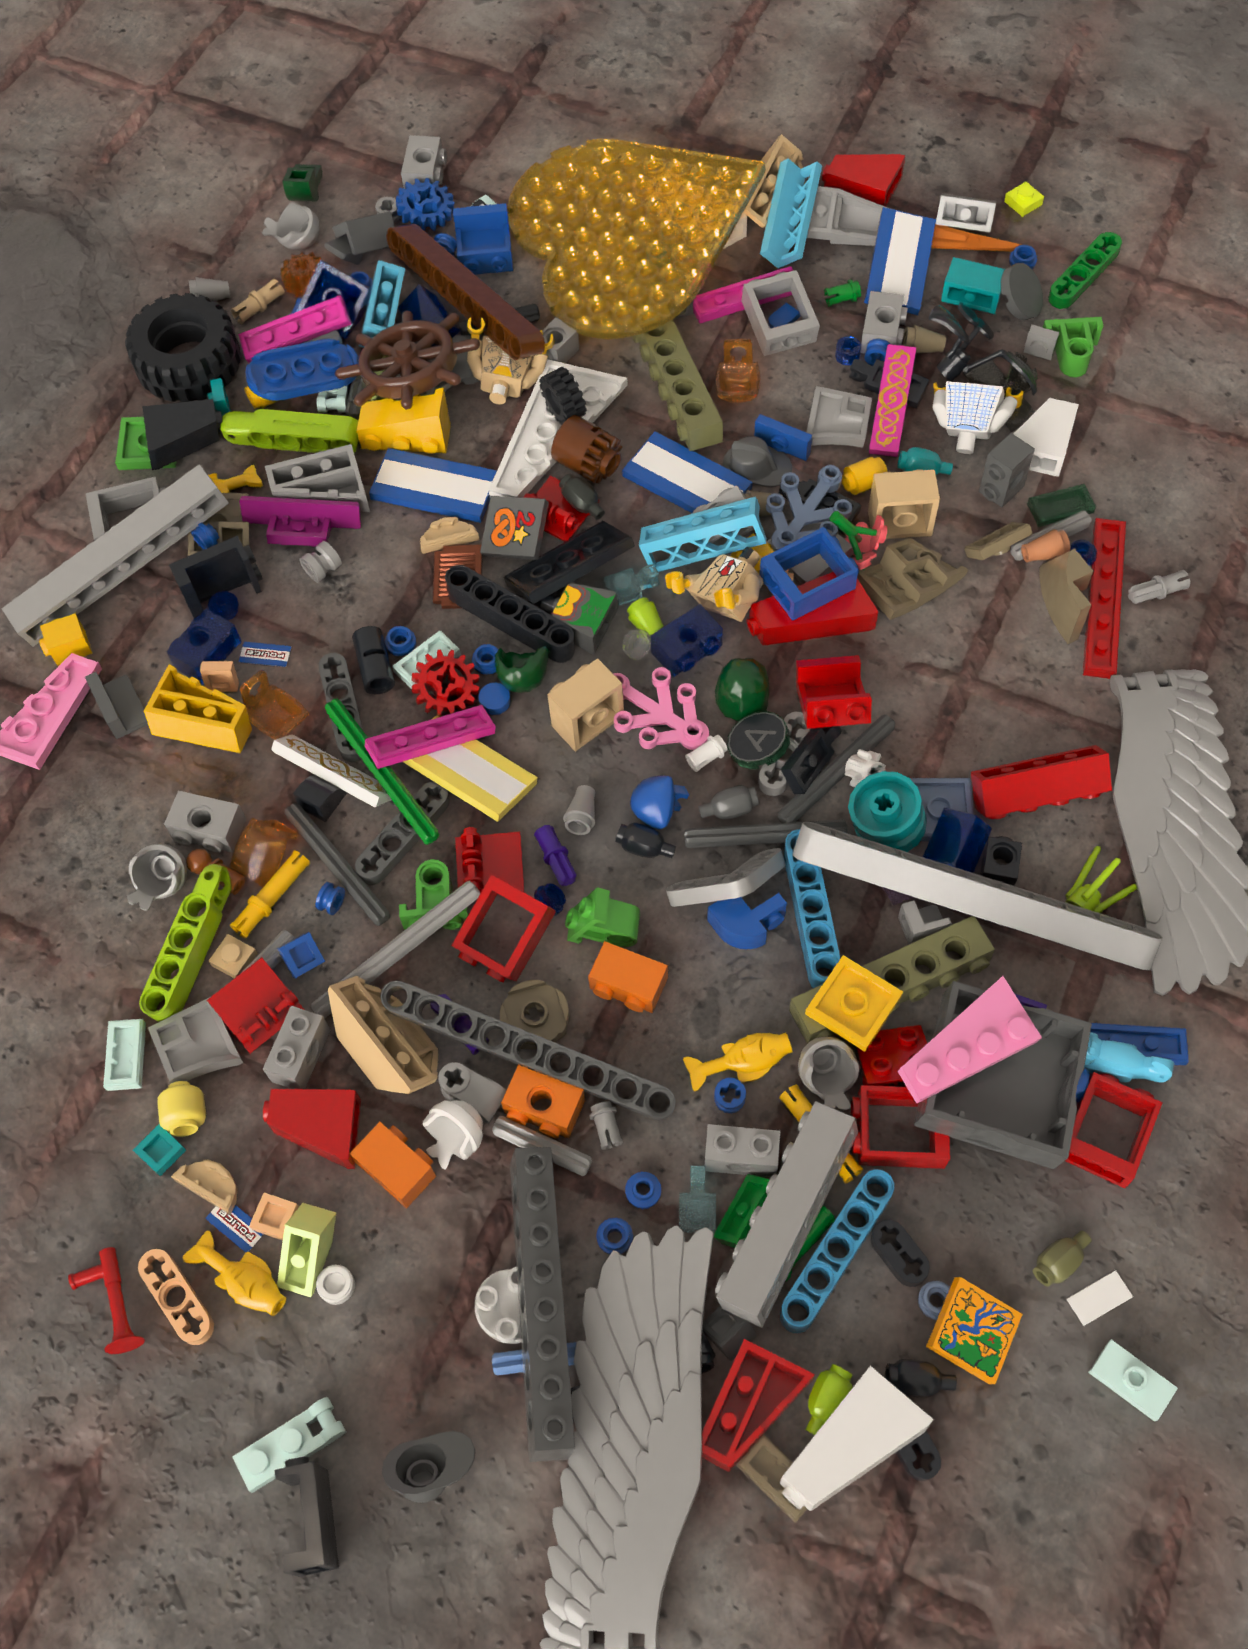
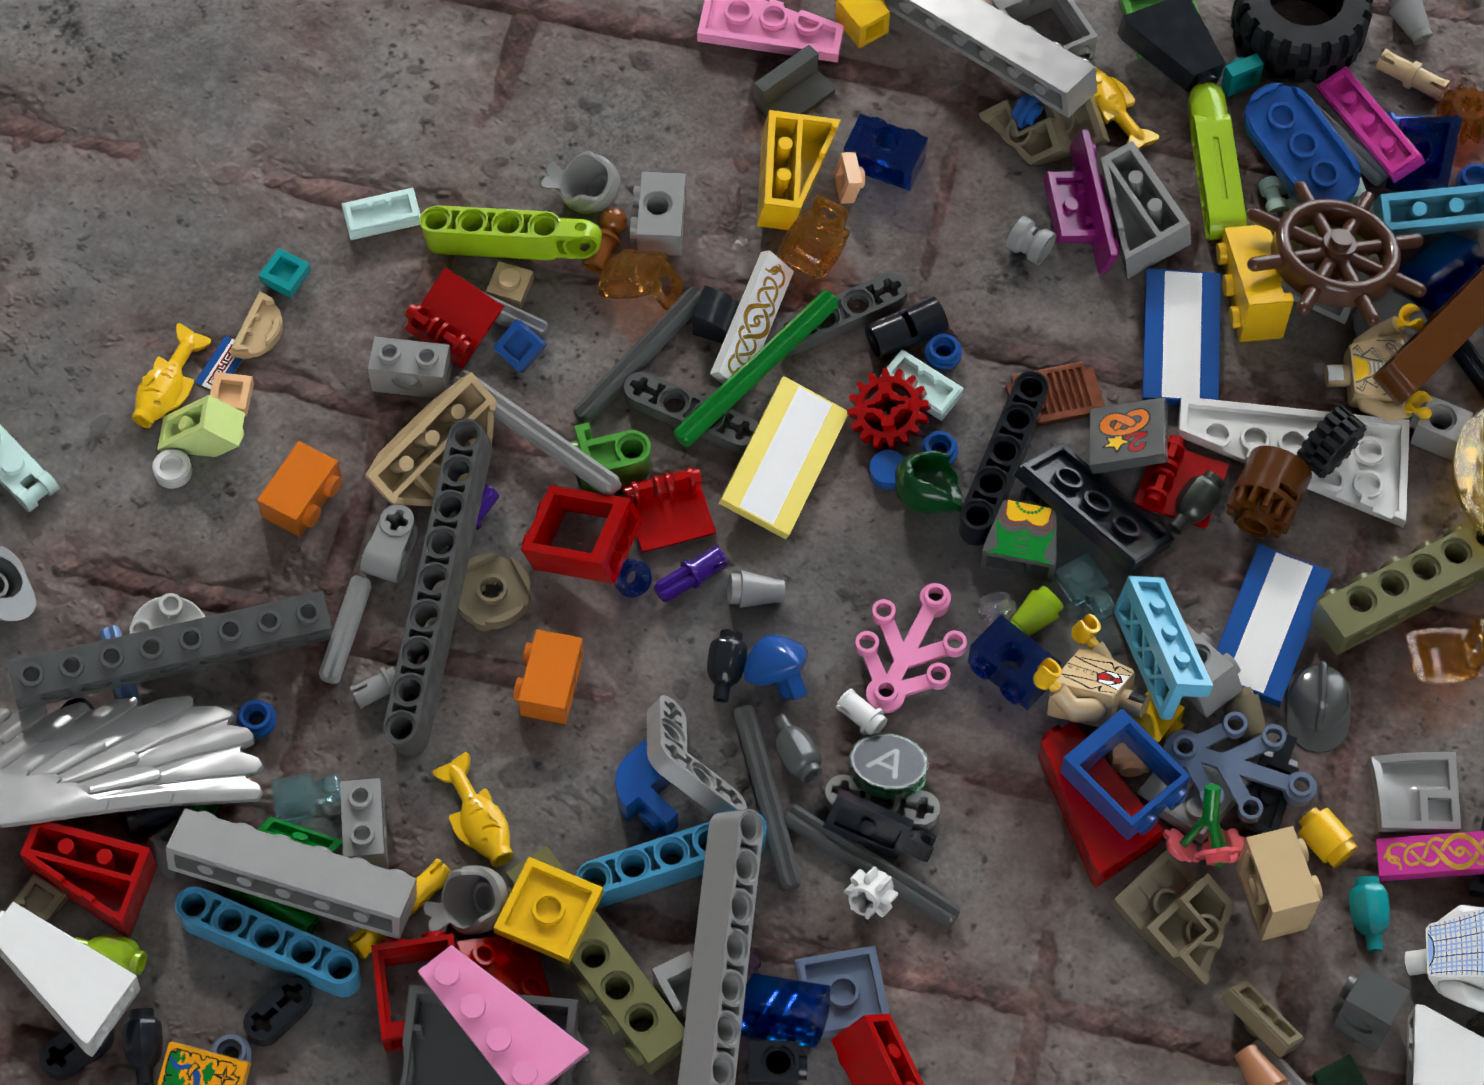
camera: 75 degrees right, 0 degrees up
red piece [68,1247,145,1354] -> none
light nougat beam [138,1249,214,1345] -> none
light grey plate [148,997,243,1083] -> none
light yellow head [157,1081,206,1137] -> none
black panel [169,536,263,622] -> none
clear blue plate [208,591,239,621] -> none
yellow pin [230,850,310,938] -> none
sticker [238,641,292,667] -> none
red slope [263,1089,361,1169] -> none
blue bush [315,882,345,915] -> none
dark pink tile [365,705,496,769] -> none
tan tile [420,517,480,554] -> none
white hat [423,1100,483,1169] -> none
orange brick [501,1065,585,1138] -> none
tan brick [547,658,624,752] -> none
bright green pin [565,887,640,947] -> none
blue plate [625,1172,661,1209] -> none
blue bush [714,1078,746,1113] -> none
dark green hair [715,658,769,722] -> none
blue plate [754,414,812,461] -> none
red panel [796,655,872,729] -> none
teal wheel [848,771,927,852] -> none

